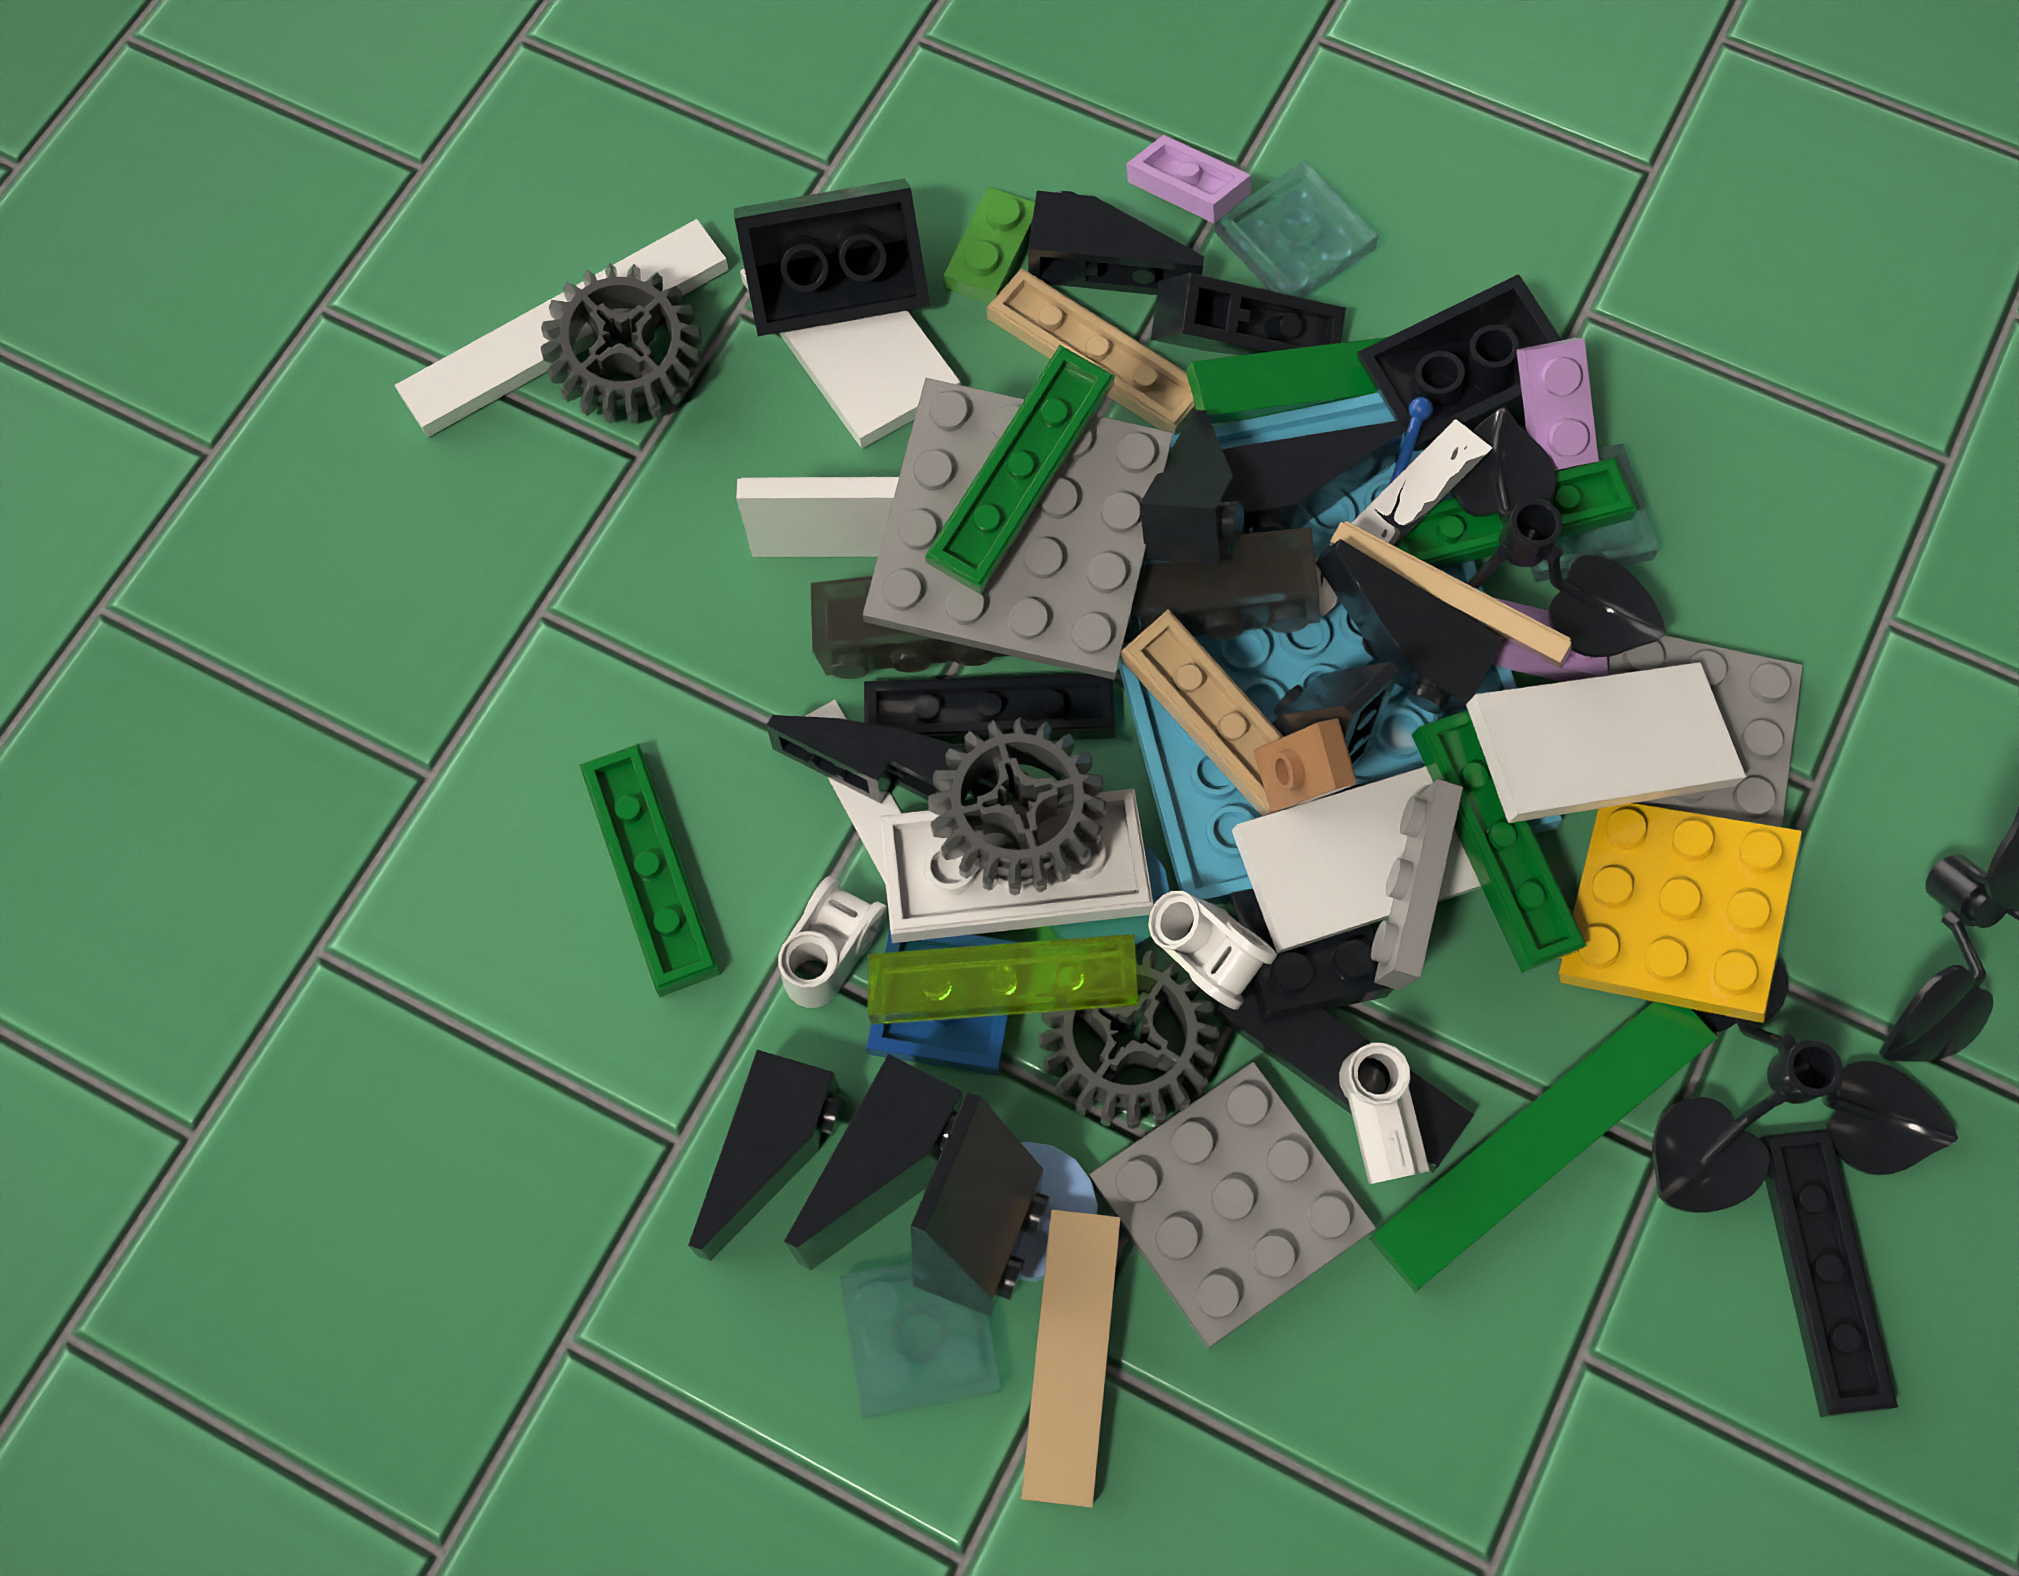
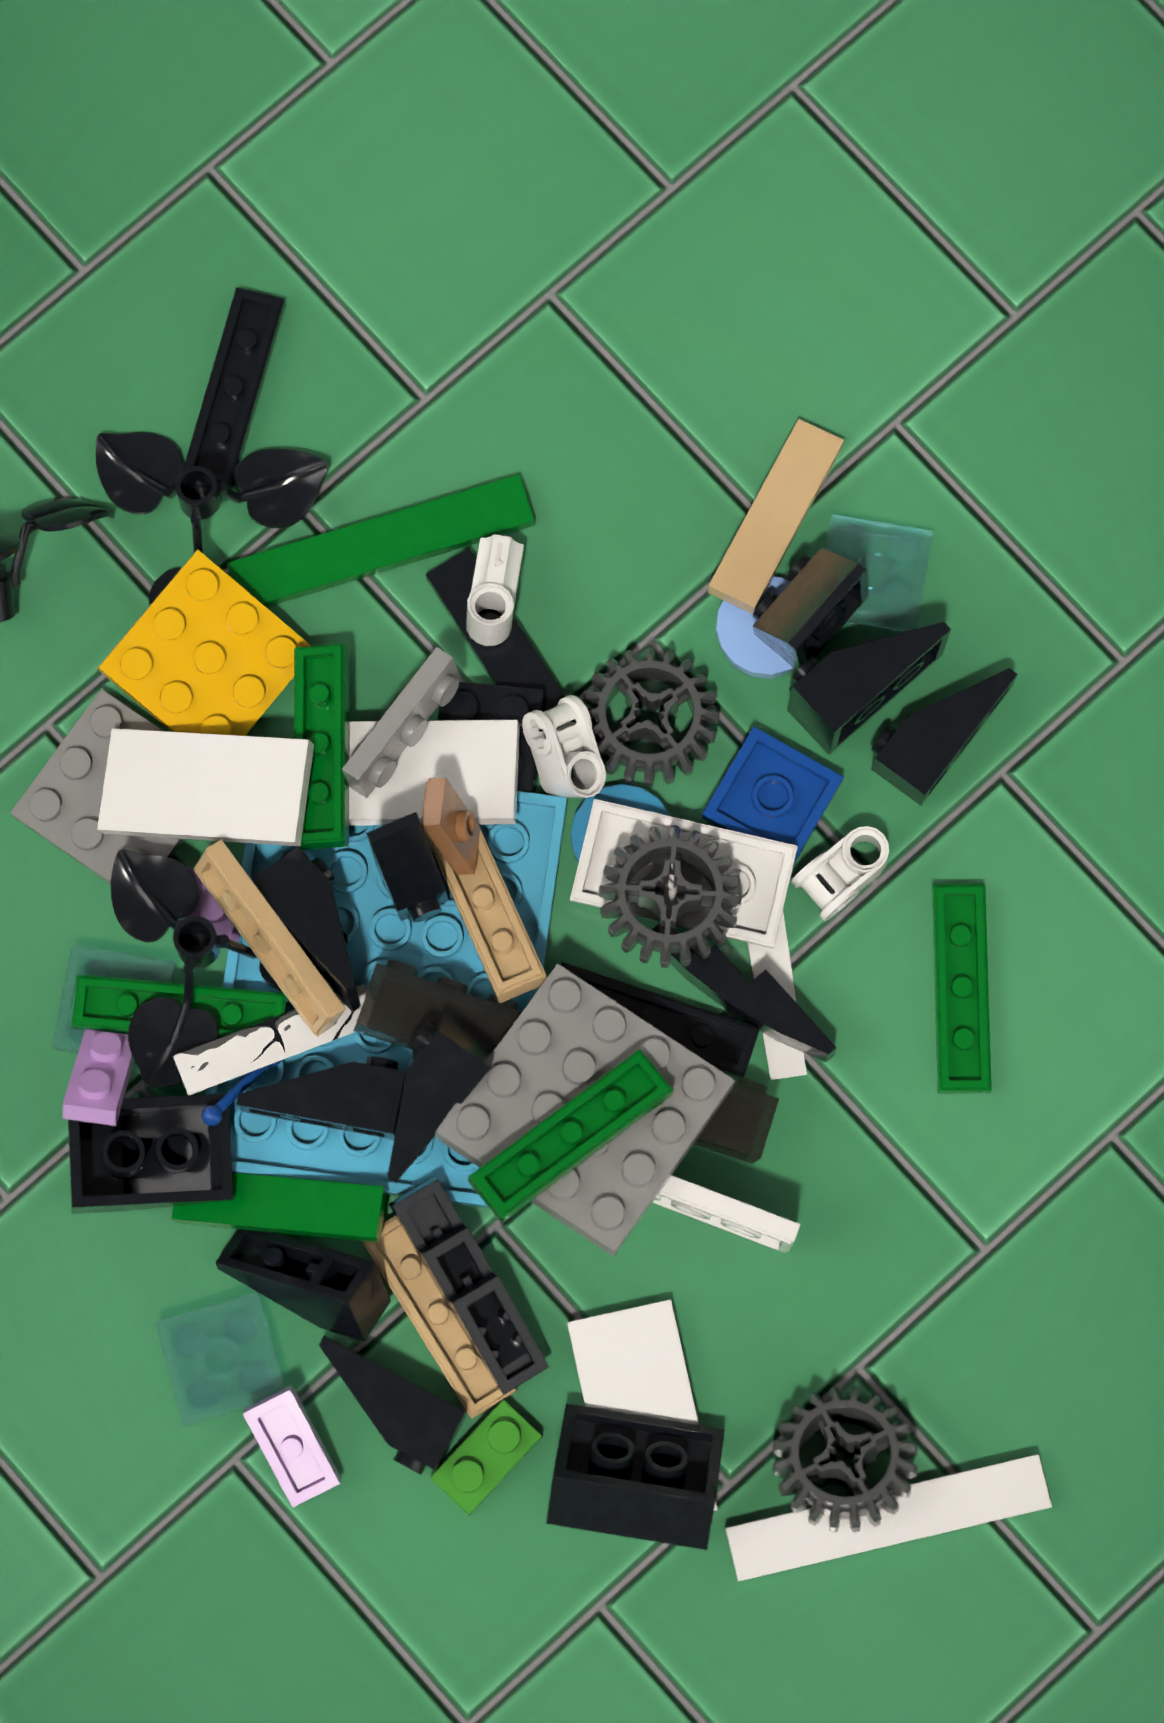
camera: 160 degrees left, 10 degrees up
clear neon green tile [868,934,1139,1025] -> none
light grey plate [1089,1062,1376,1350] -> none
none -> black slope [389,1177,549,1395]

